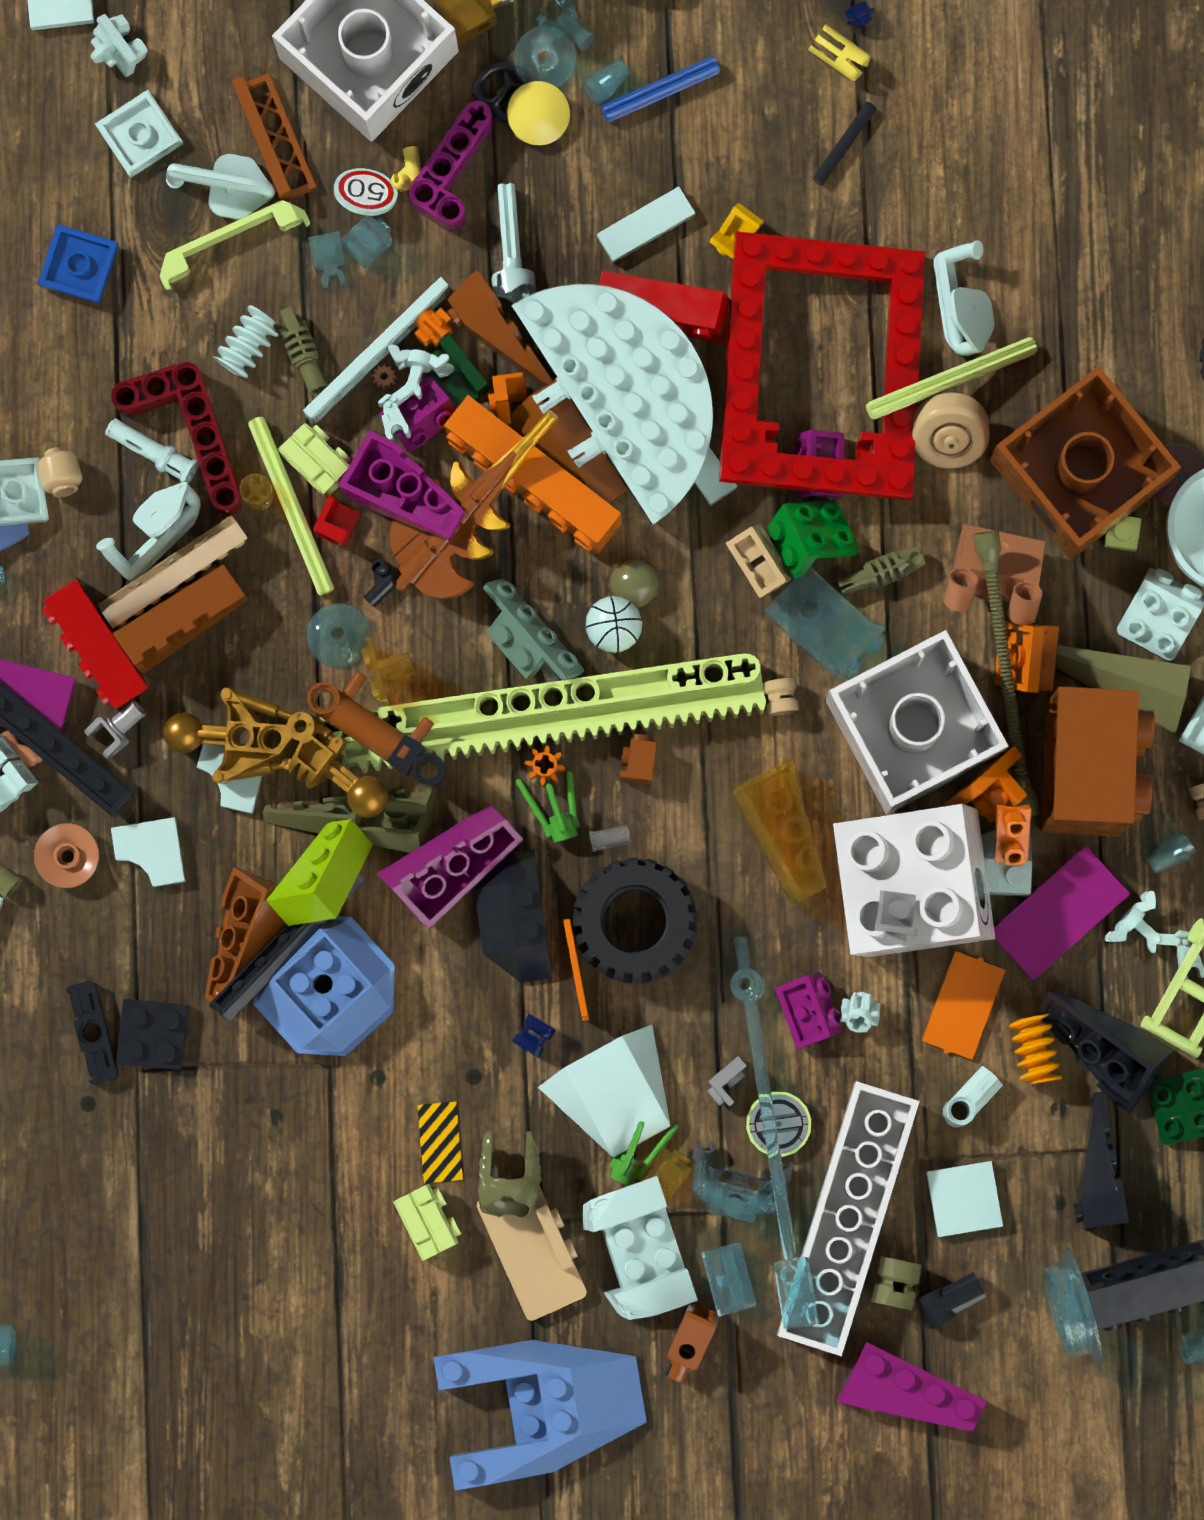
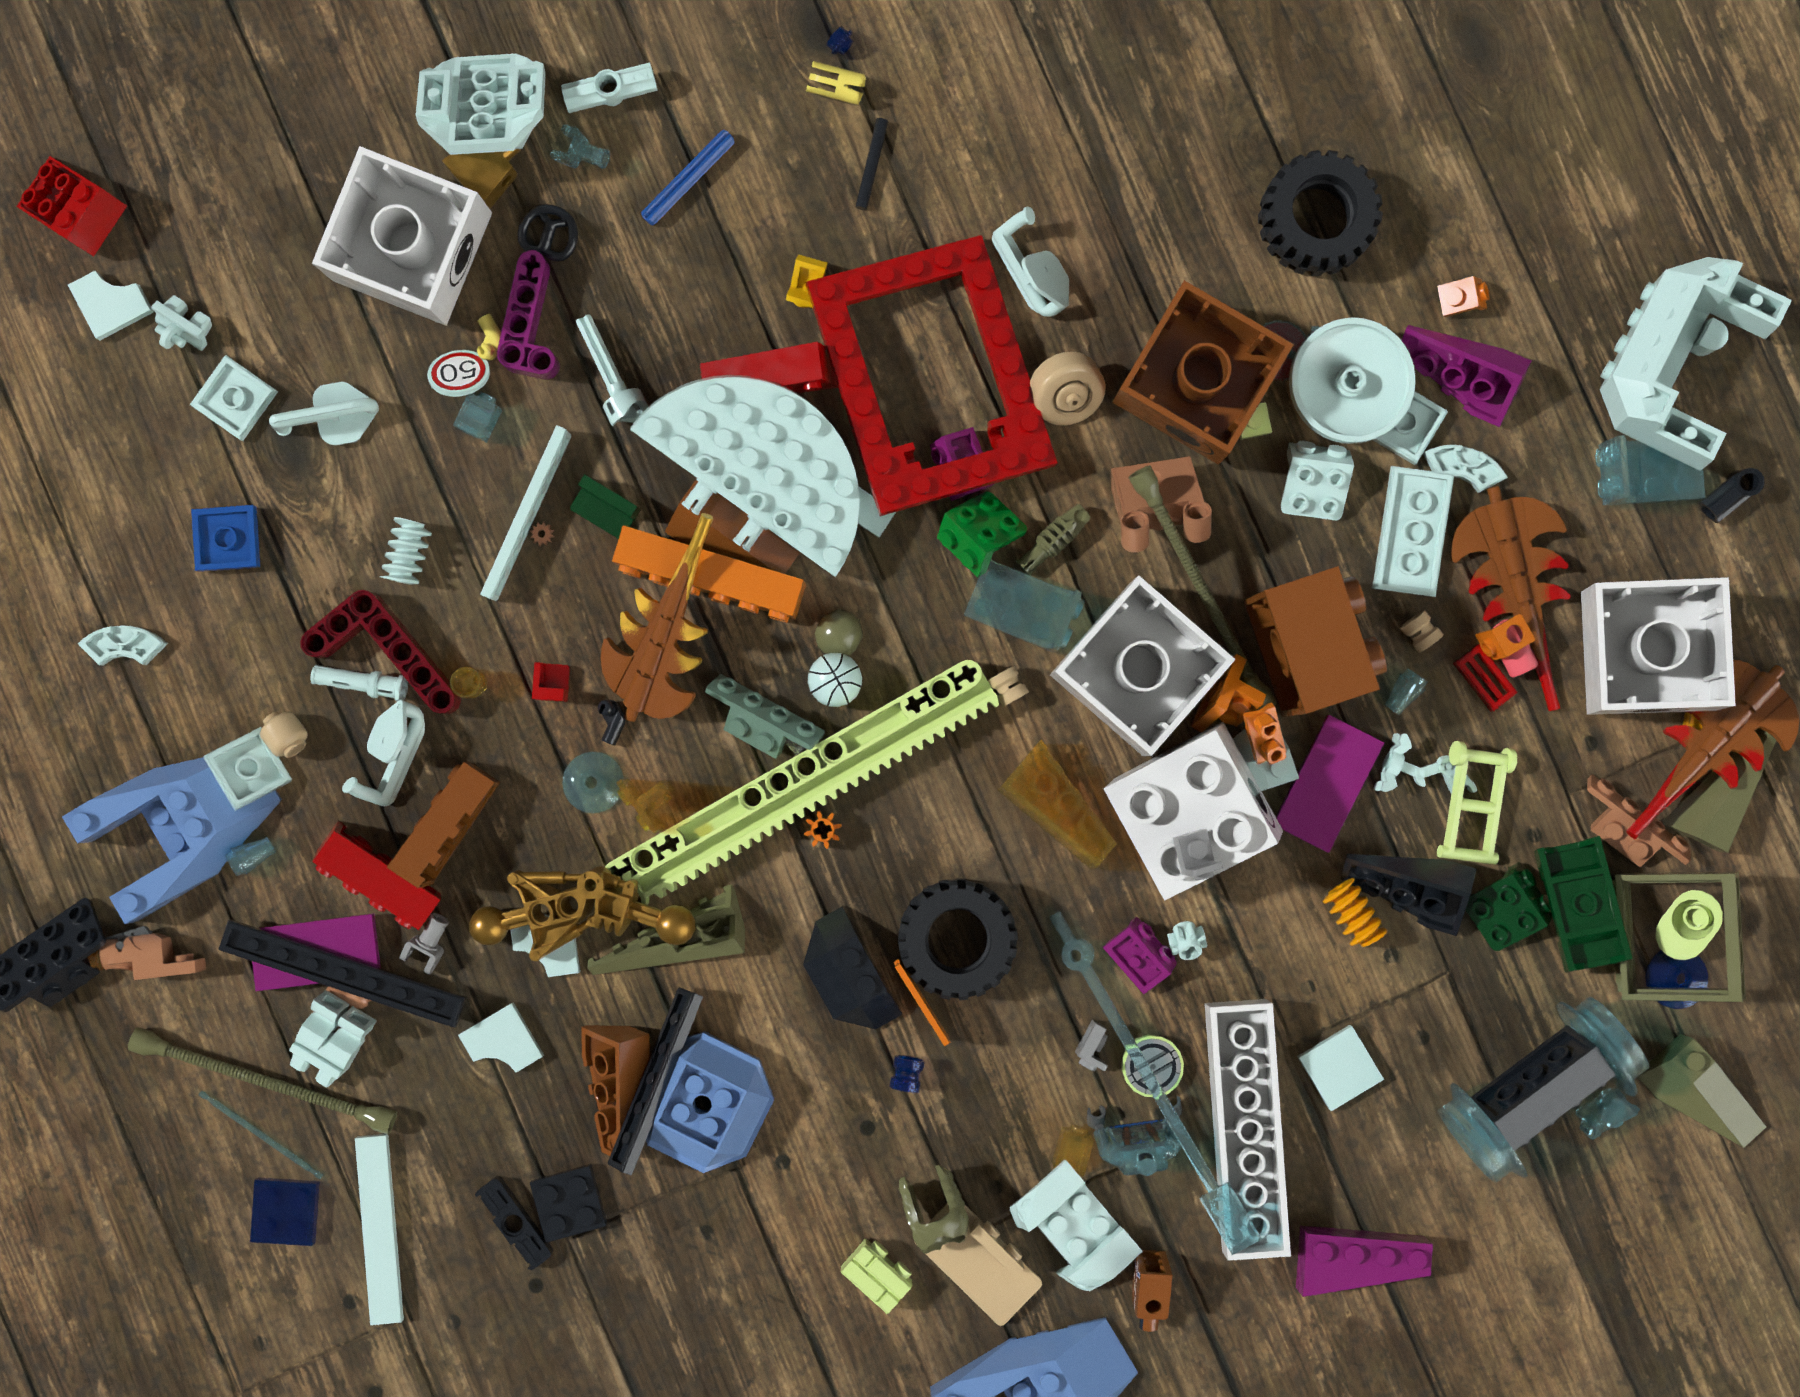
camera: 25 degrees left, 5 degrees up
nougat dish [34,823,99,888] -> none
tan piece [98,515,247,628] -> none
yellowish green piece [160,200,310,290] -> none
dark orange fence [231,73,317,202] -> none
yellowish green axle [248,416,334,595] -> none
lime wedge [266,819,373,926] -> none
yellowish green brick [278,423,352,499] -> none
olive hinge [279,306,327,395] -> none
dark orange piece [307,672,447,789] -> none
clear light blue plate [308,231,346,291] -> none
magenta wedge [338,430,466,541] -> none
magenta wedge [377,804,523,929] -> none
light aqua piece [378,344,455,442] -> none
magenta bracket [379,376,456,453] -> none
orange gear [414,307,453,347] -> none
sticker [417,1102,463,1183] -> none
dark orange wedge [447,270,552,387] -> none
orange bracket [488,372,527,424] -> none
light yellow dish [507,81,570,145] -> none
clear light blue dish [514,26,577,88] -> none
bright green plant [516,770,580,843] -> none
light aqua wedge [538,1025,671,1158] -> none
clear light blue cone [582,59,630,104] -> none
clear pin [589,823,632,852] -> none
light aqua tile [597,186,695,263] -> none
bright green plant [609,1121,678,1186] -> none
dark orange brick [620,734,657,784] -> none
clear light blue slope [701,1242,756,1317] -> none
tan brick [726,523,792,598] -> none
yellowish green axle [866,337,1038,420] -> none
olive wheel [871,1256,922,1311] -> none
black piece [915,1272,987,1329] -> none
orange piece [921,951,1006,1060] -> none
light aqua piece [942,1066,1003,1128] -> none
orange bracket [994,621,1059,693] -> none
olive wedge [1055,645,1191,733] -> none
black wedge [1073,1091,1129,1229] -> none

